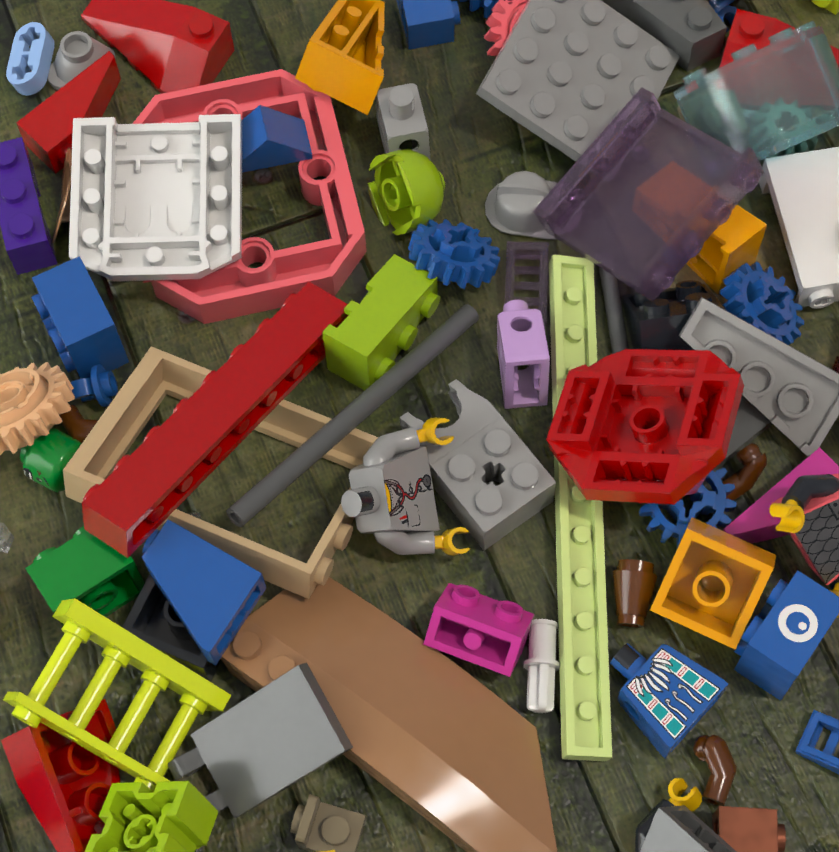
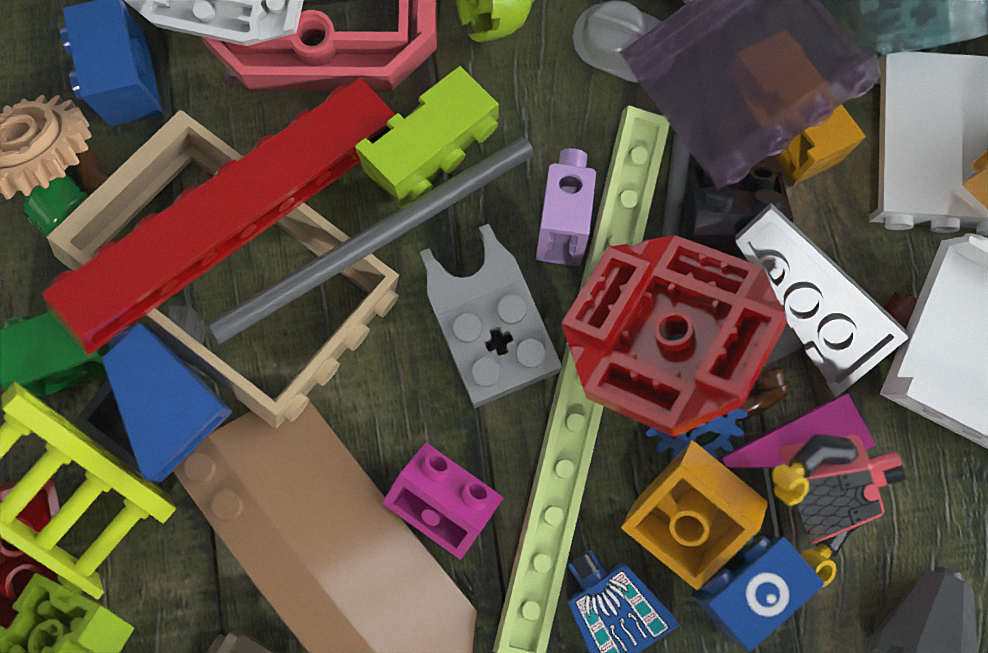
camera: 10 degrees right, 15 degrees up
blue plate [71,364,118,407] -> none
tile [168,663,353,818] -> none
light grey torso [341,417,470,556] -> none
blue gear [408,219,500,289] -> none
slope [505,241,549,326] -> none
white axle [524,619,560,713] -> none
reddish brown cone [613,559,658,628] -> none
blue gear [720,262,804,345] -> none

